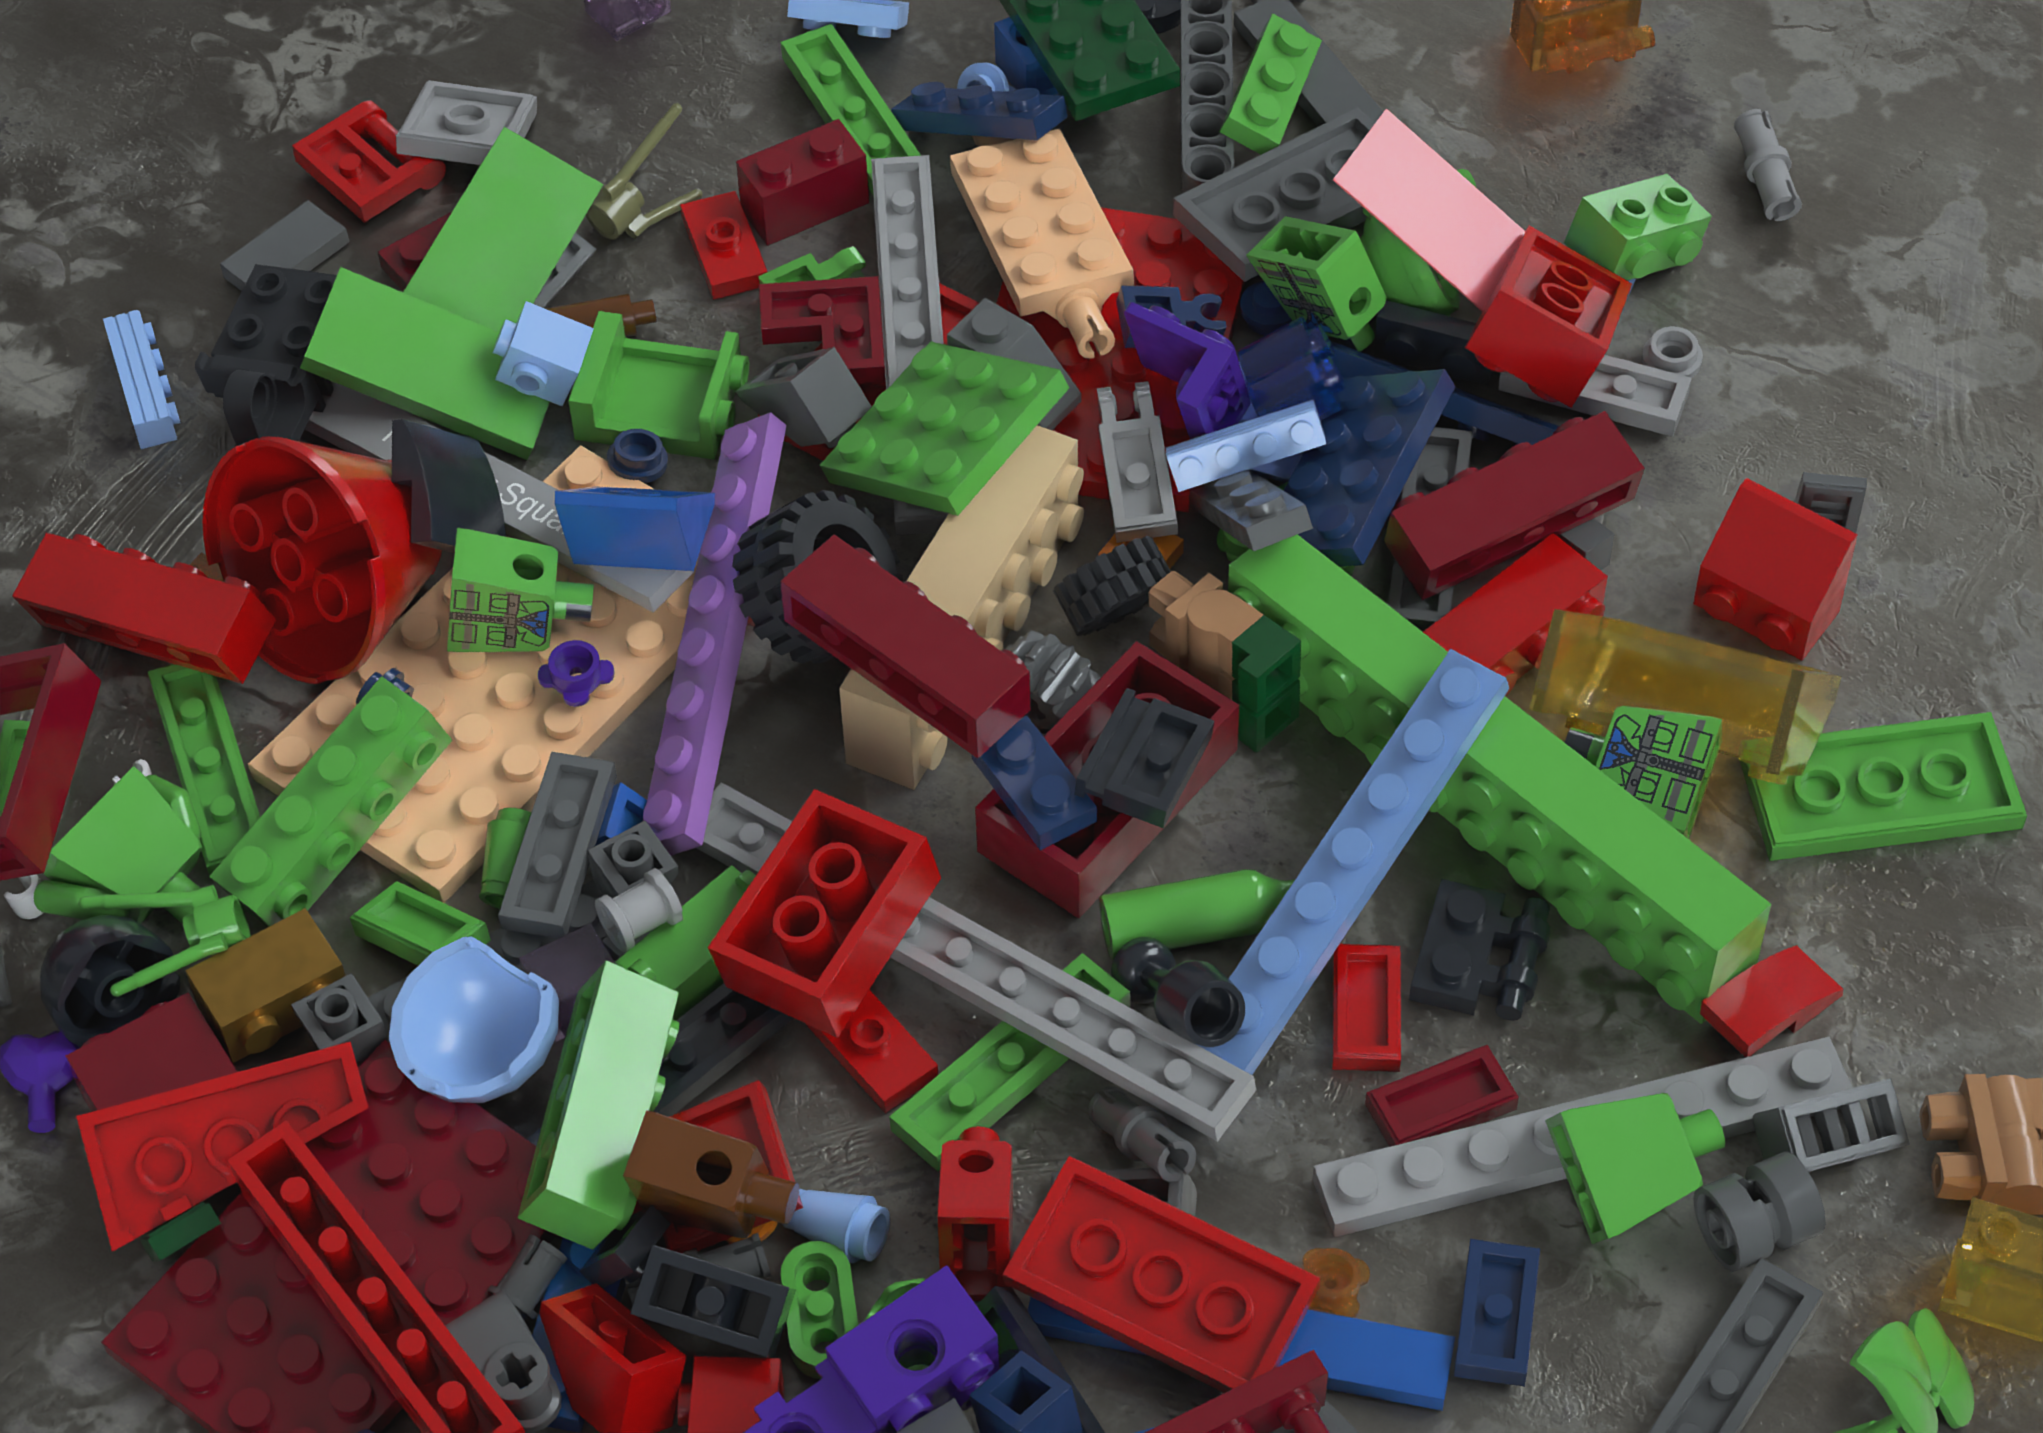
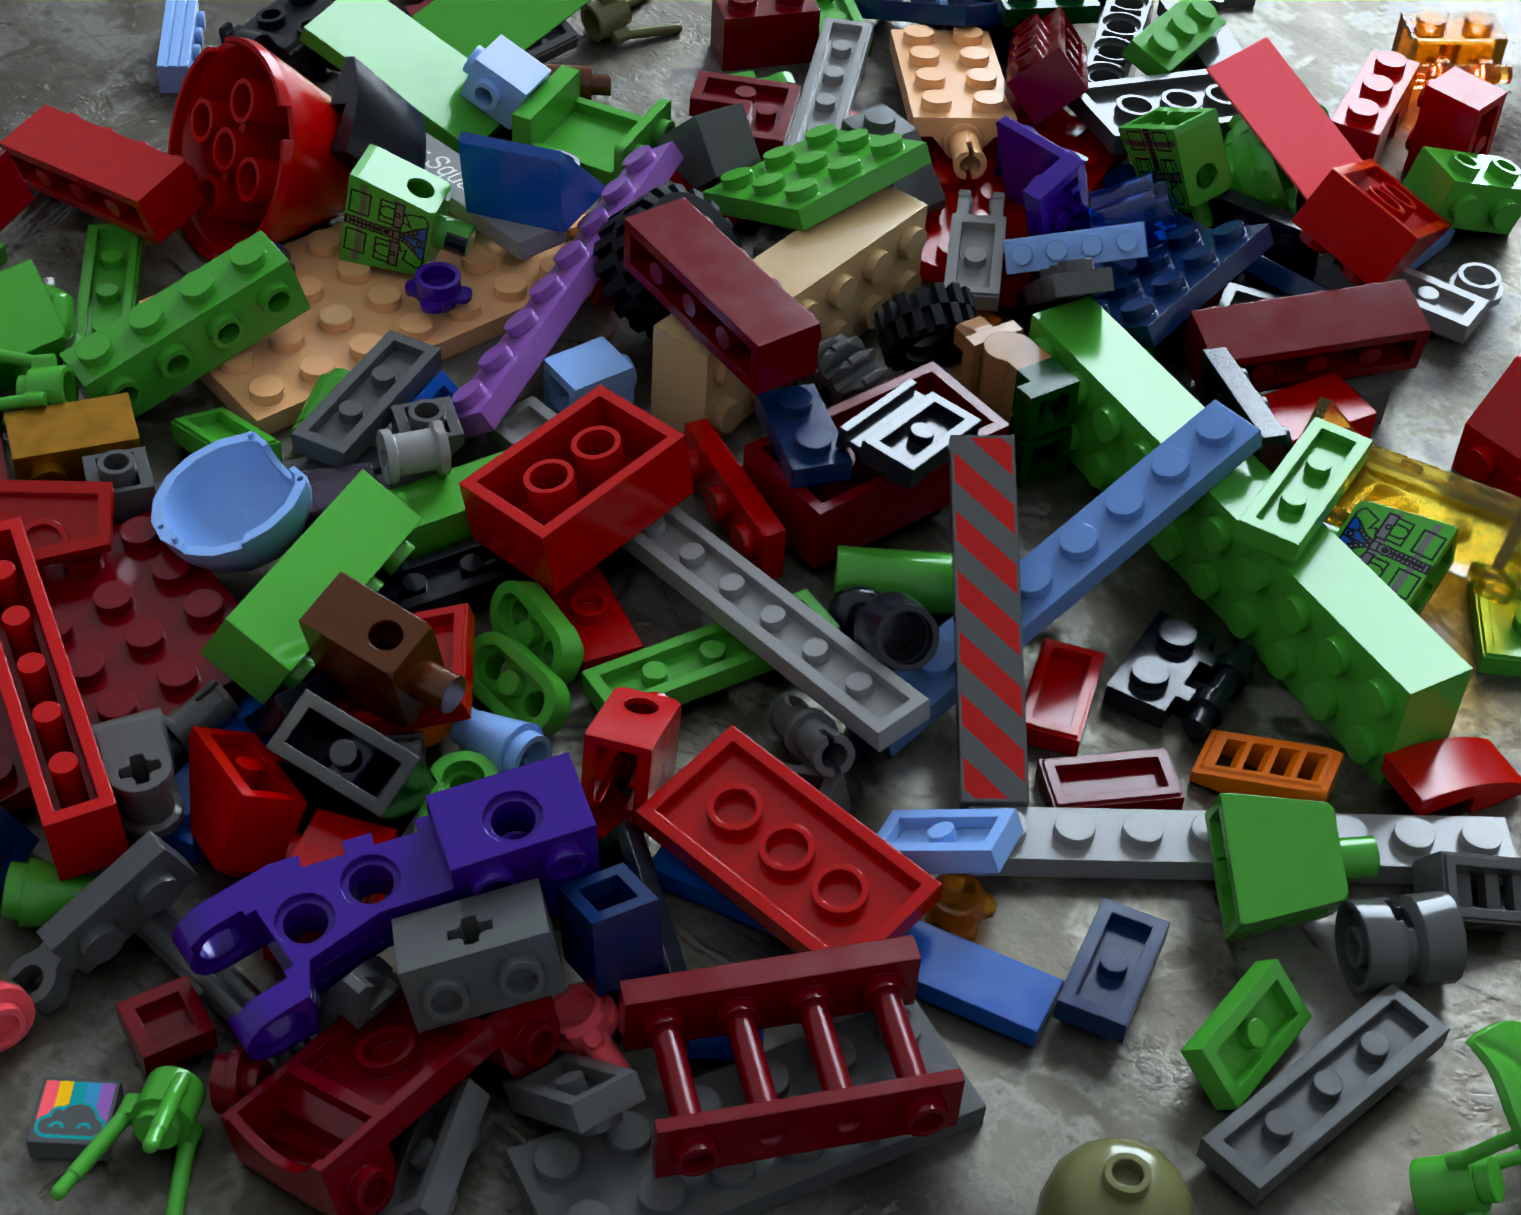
camera: 10 degrees right, 10 degrees down
red plate [680,191,768,300] -> none
none -> bright green plate [472,632,571,738]
none -> bright green plate [490,580,584,685]
none -> light blue brick [543,336,637,414]
none -> red plate [684,418,786,579]
none -> light blue plate [877,808,1024,876]
none -> tile [948,435,1029,809]
none -> dark red brick [1004,6,1089,126]
none -> bright green plate [1180,959,1312,1111]
none -> orange slope [1189,729,1344,802]
none -> plate [1200,347,1293,473]
none -> plate [1234,417,1373,564]
none -> arch [1331,49,1420,165]
none -> red brick [1403,66,1507,174]

